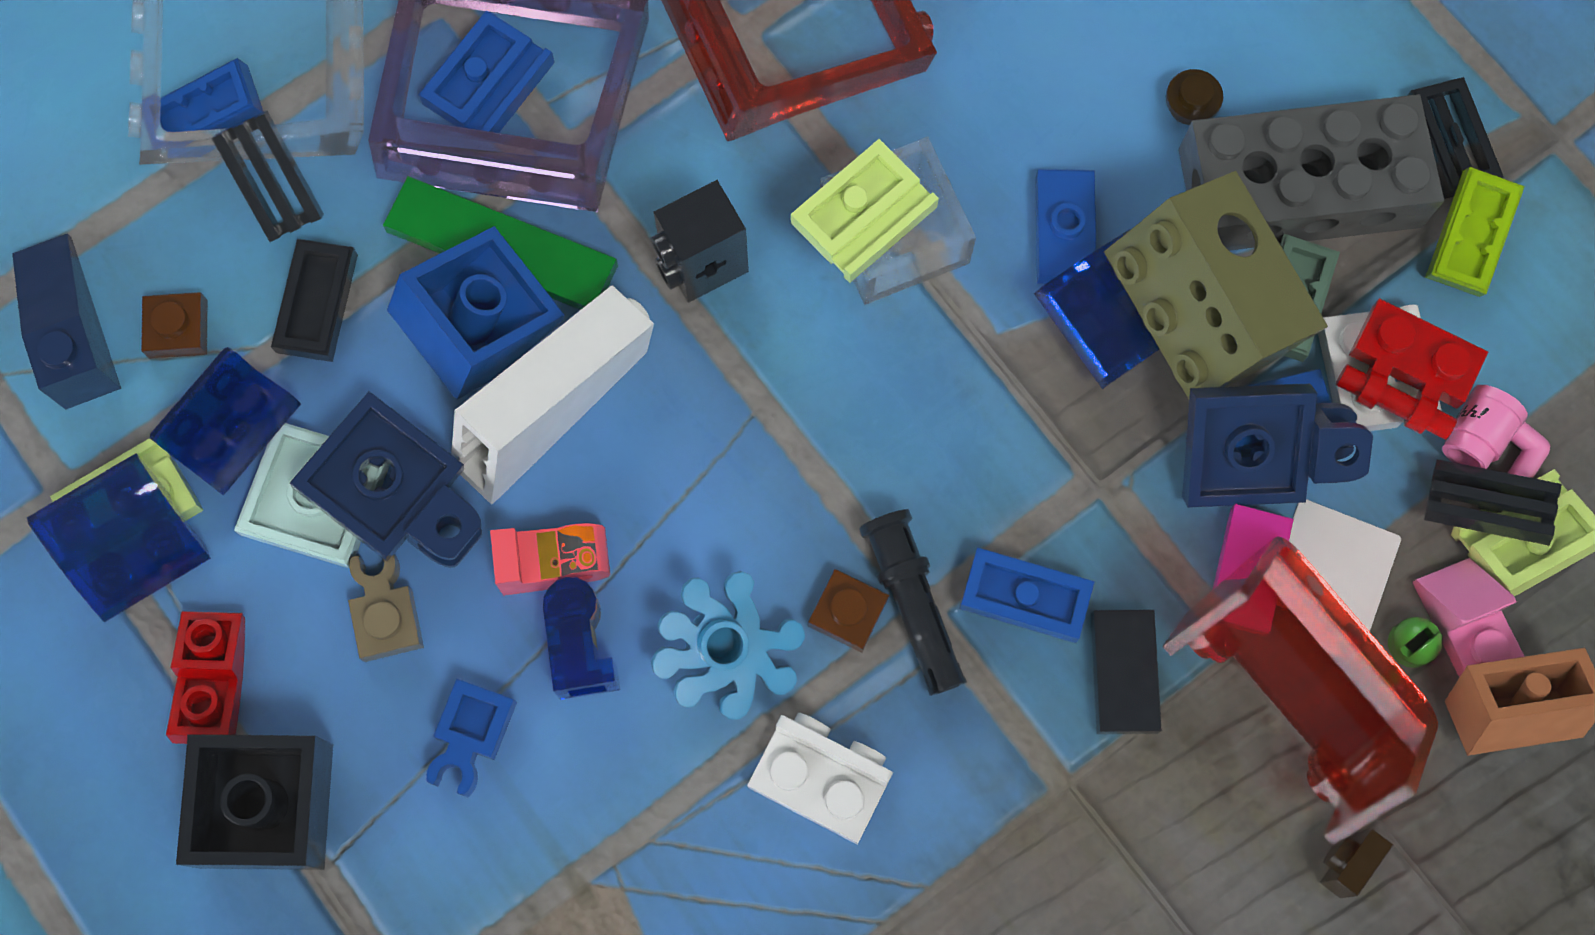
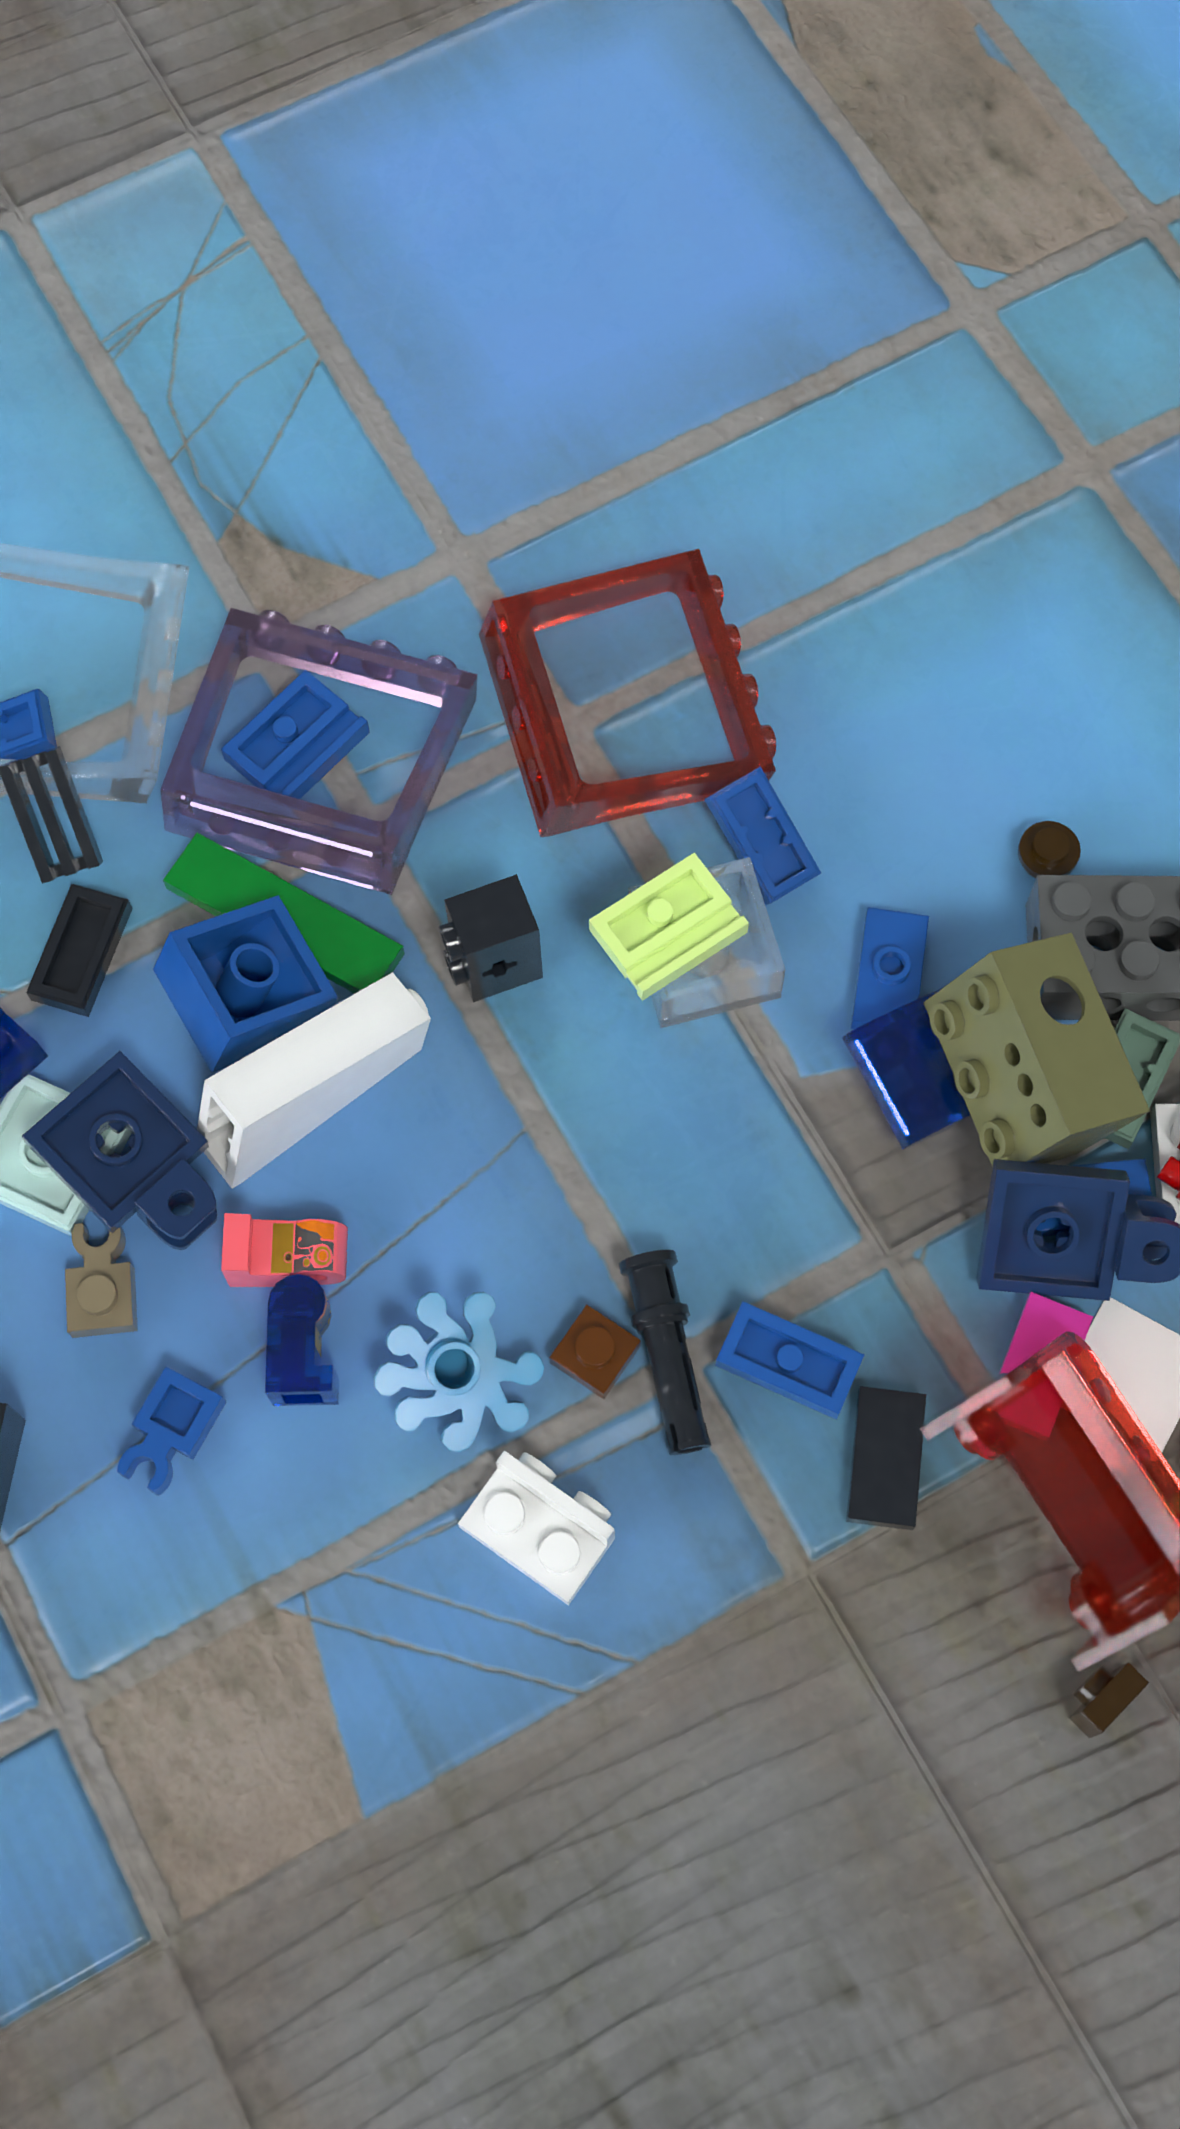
camera: 10 degrees right, 5 degrees down
none -> blue plate [704,766,821,905]

